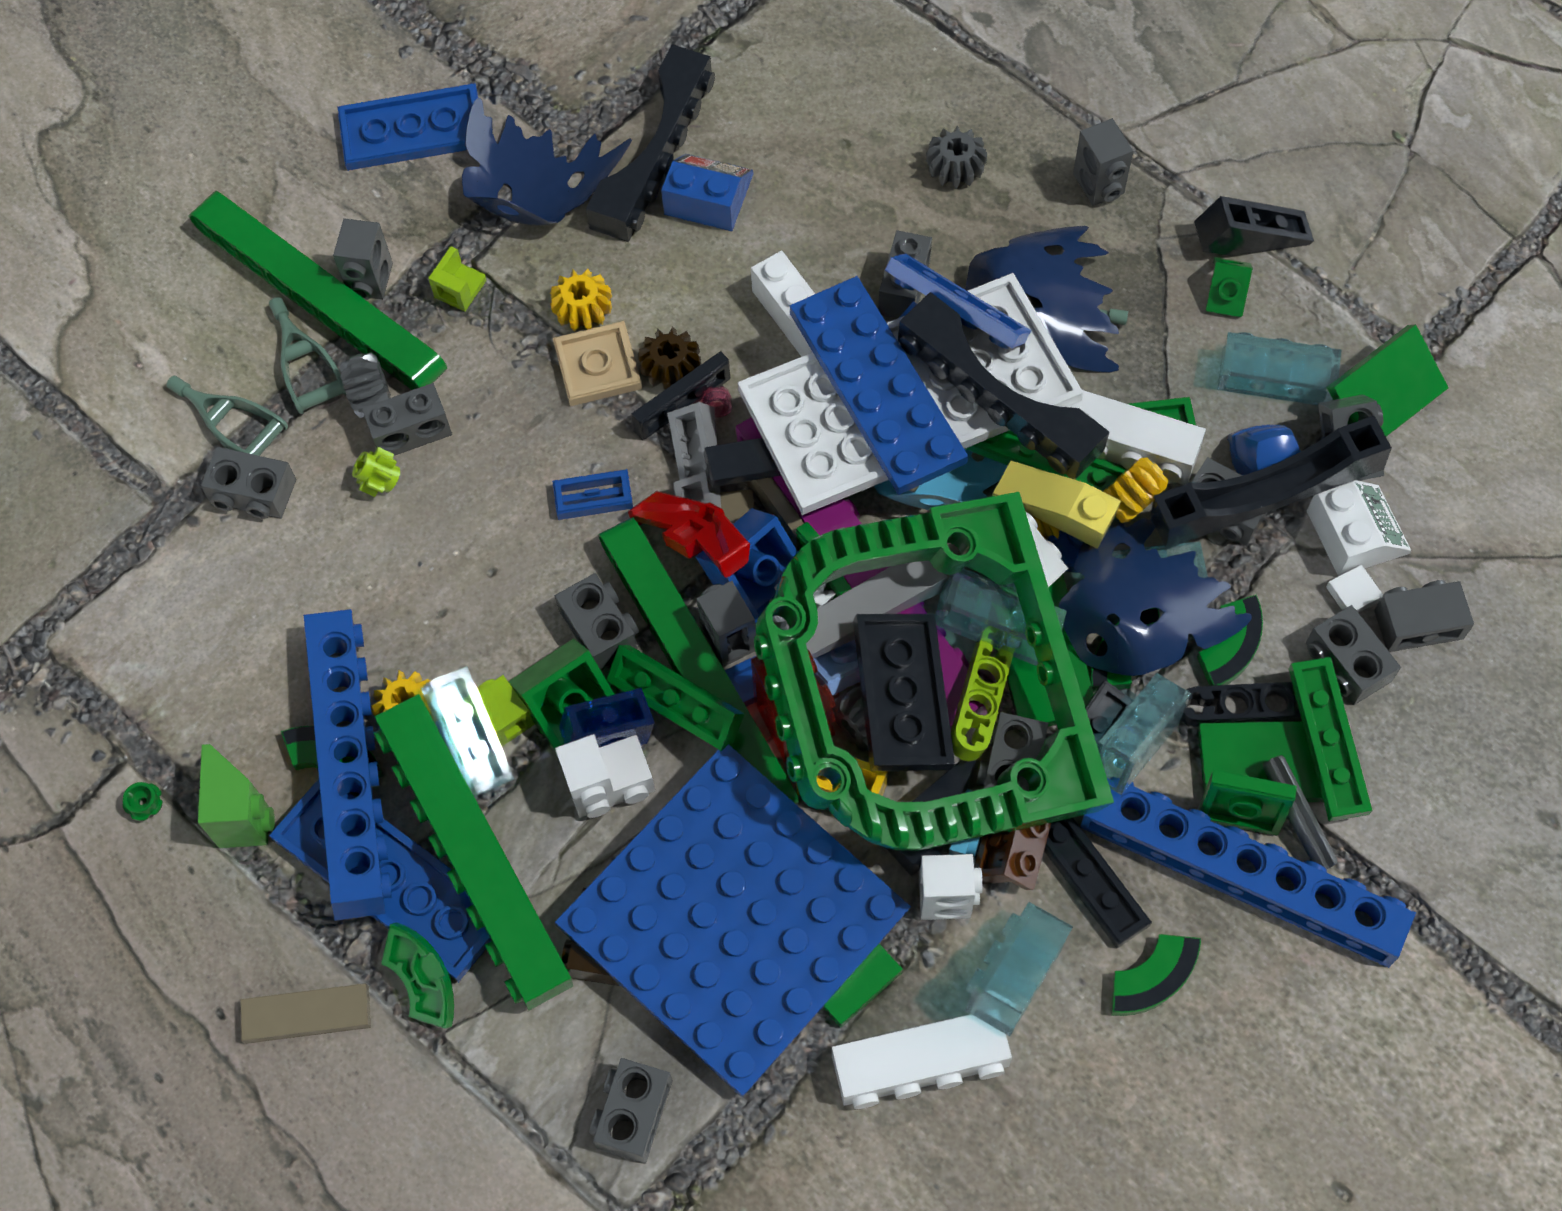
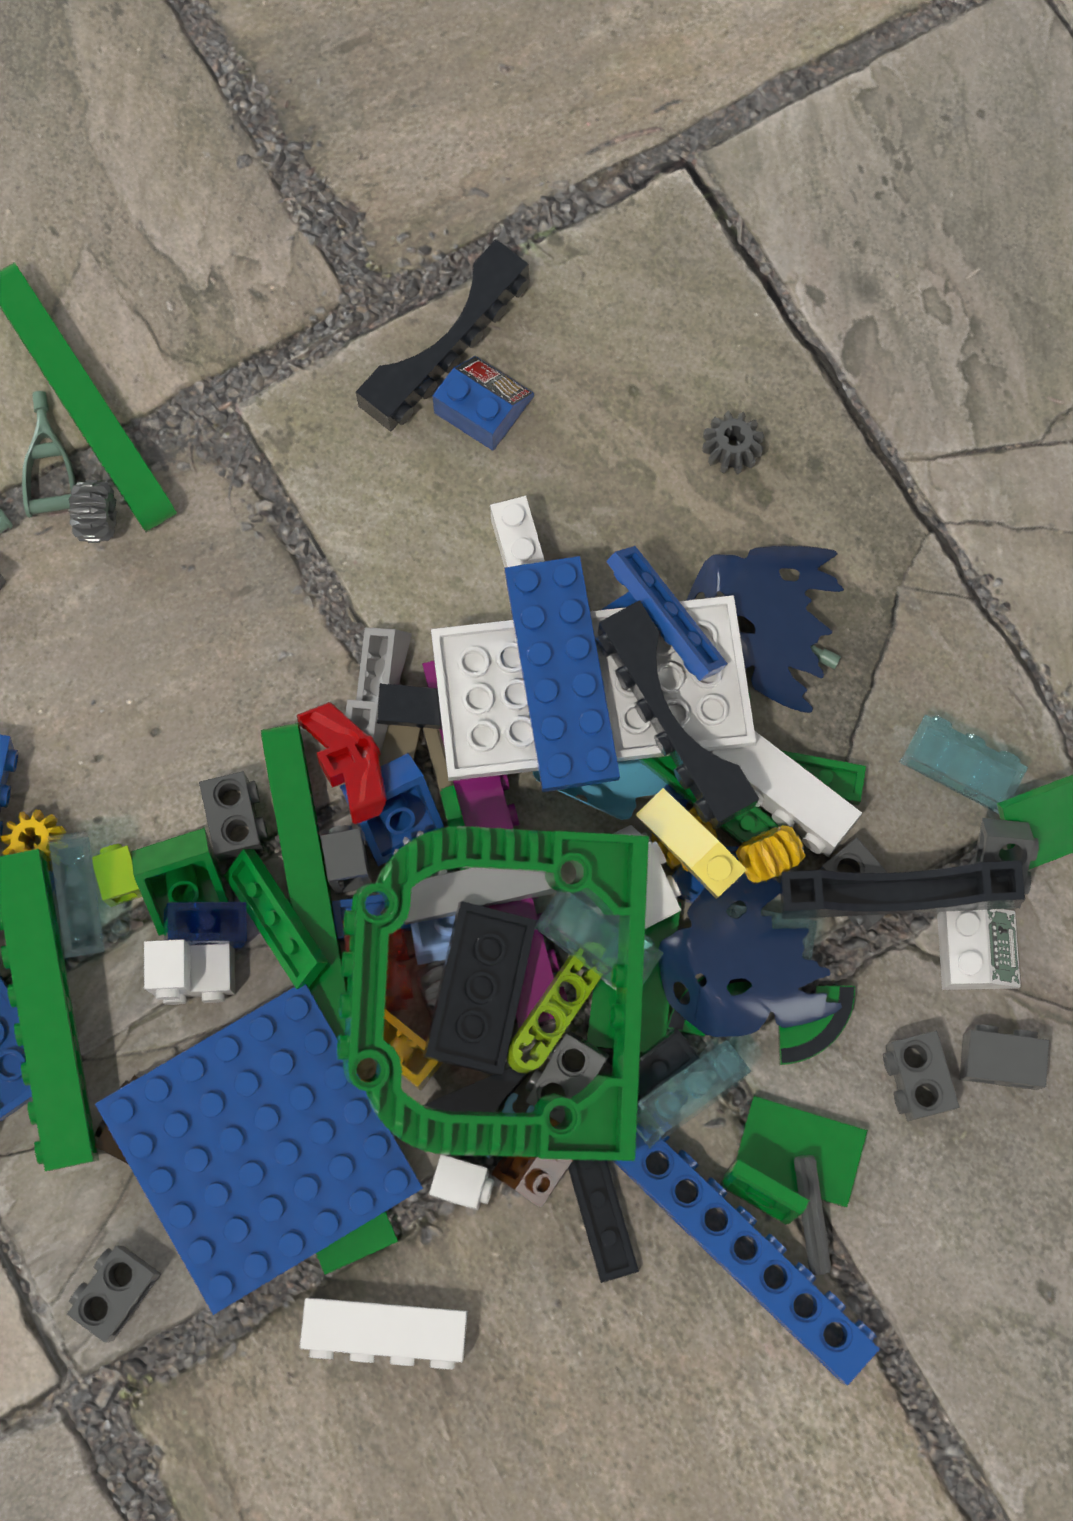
camera: 15 degrees right, 10 degrees up
dark grey brick [333,218,393,300] -> none
blue tile [337,83,478,171] -> none
lime gear [352,447,400,497] -> none
dark grey brick [362,383,452,456] -> none
lime panel [428,246,486,312] -> none
dark blue piece [462,98,632,225] -> none
yellow gear [550,268,612,332] -> none
blue tile [552,469,633,520] -> none
tan tile [553,321,642,407] -> none
black tile [631,351,731,440] -> none
dark brown gear [638,326,702,389] -> none
clear pink hinge [702,385,732,417] -> none
dark grey brick [878,230,932,319] -> none
clear light blue brick [965,902,1073,1036] -> none
dark grey brick [1073,118,1133,206] -> none
tile [1111,934,1201,1016] -> none
black beam [1177,682,1302,727] -> none
black slope [1194,196,1314,256] -> none
green bracket [1206,257,1253,317] -> none
blue helmet [1227,425,1301,476] -> none
green plate [1288,657,1373,822] -> none
white tile [1326,564,1383,613] -> none

